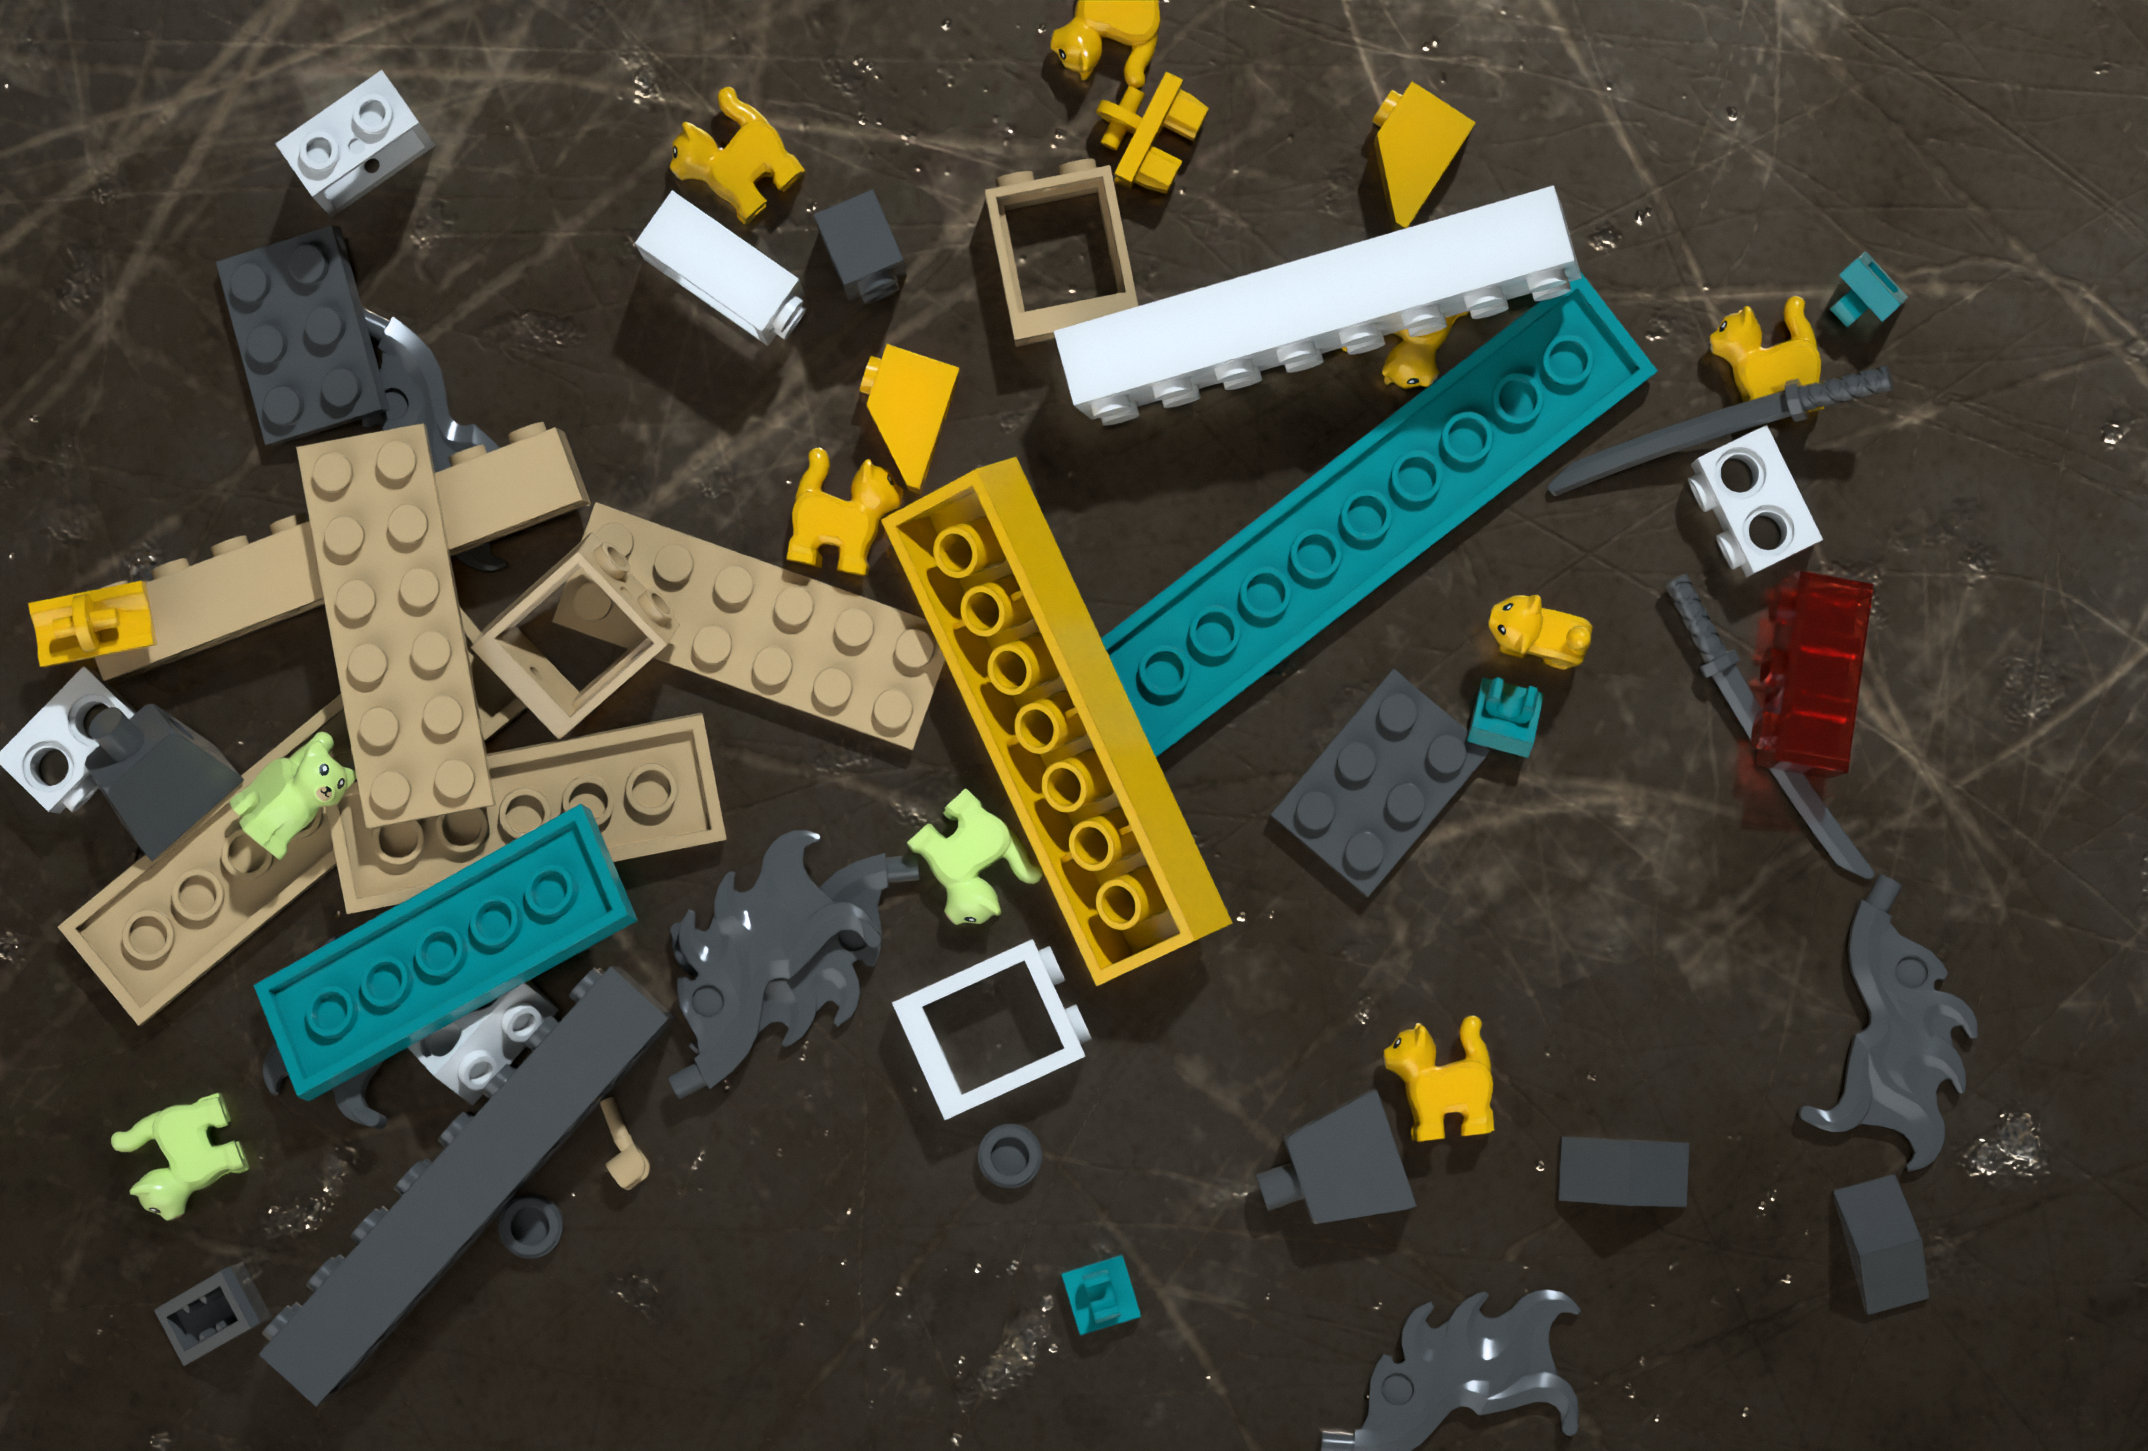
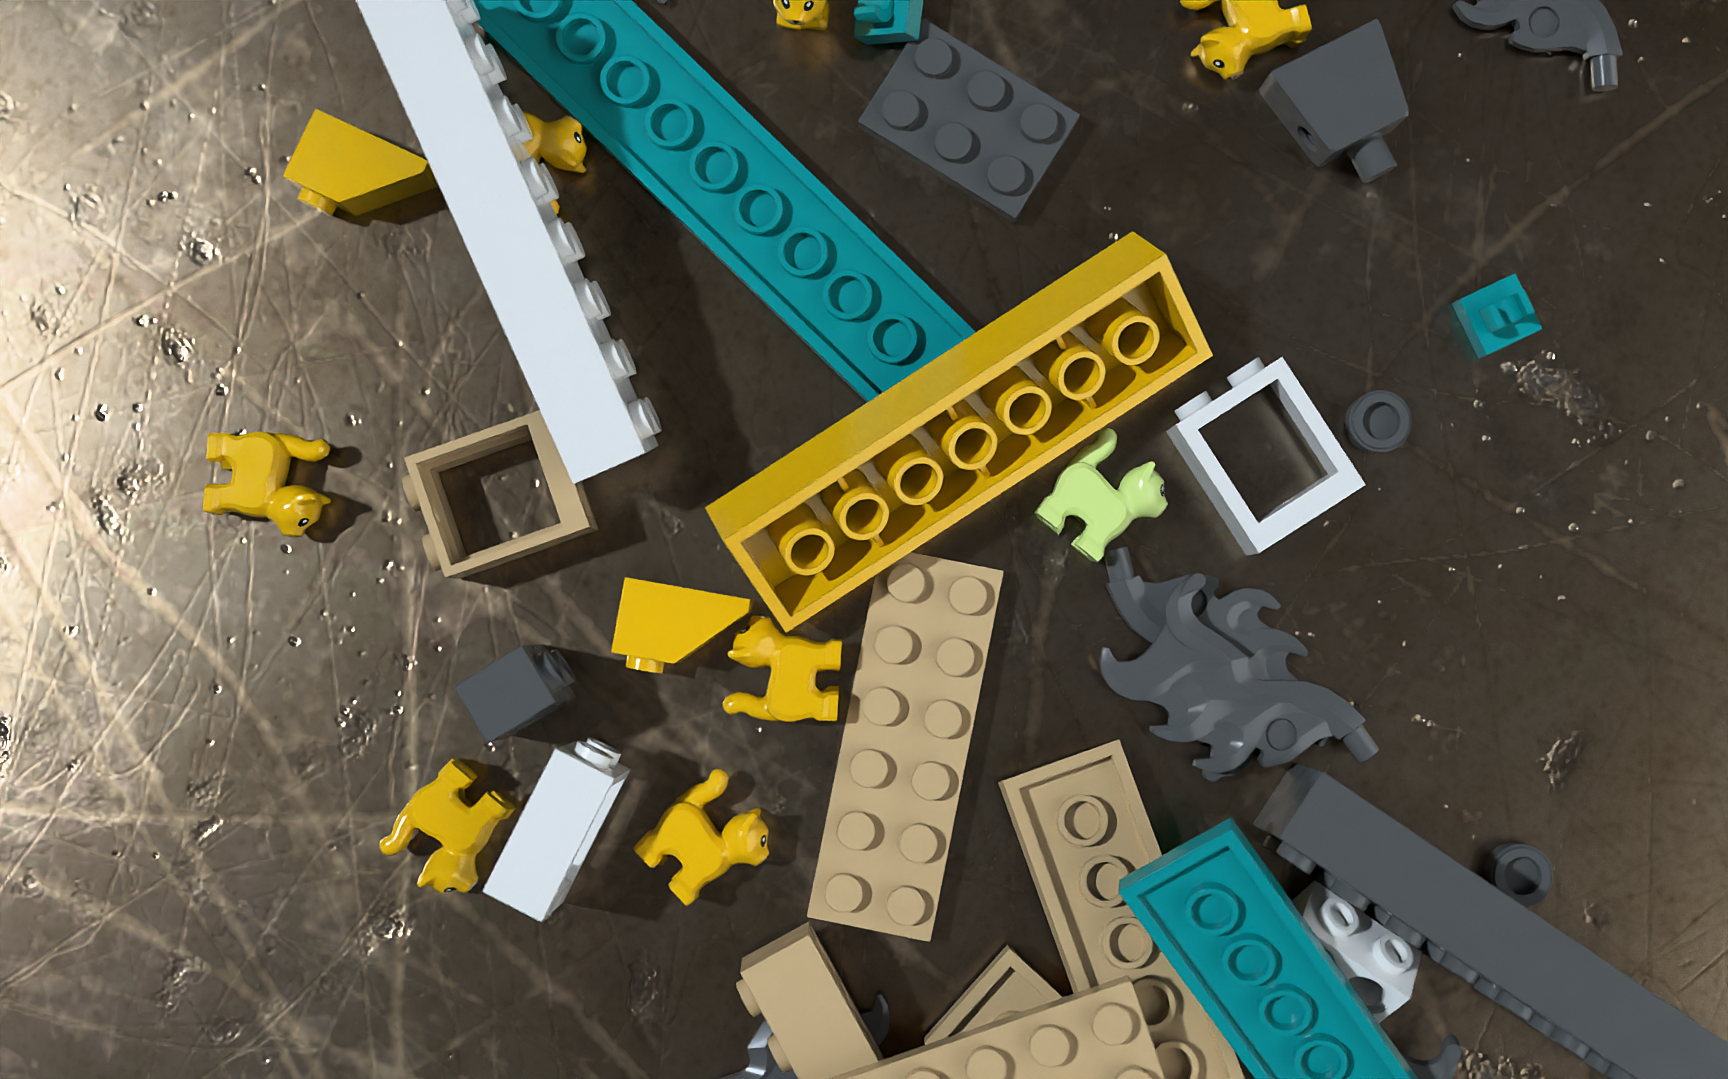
camera: 90 degrees left, 0 degrees up
tan window [470,532,680,740] -> none
tan hand [600,1097,650,1190] -> none
yellow hips [1095,71,1209,194] -> none
none -> yellow animal [633,769,769,906]

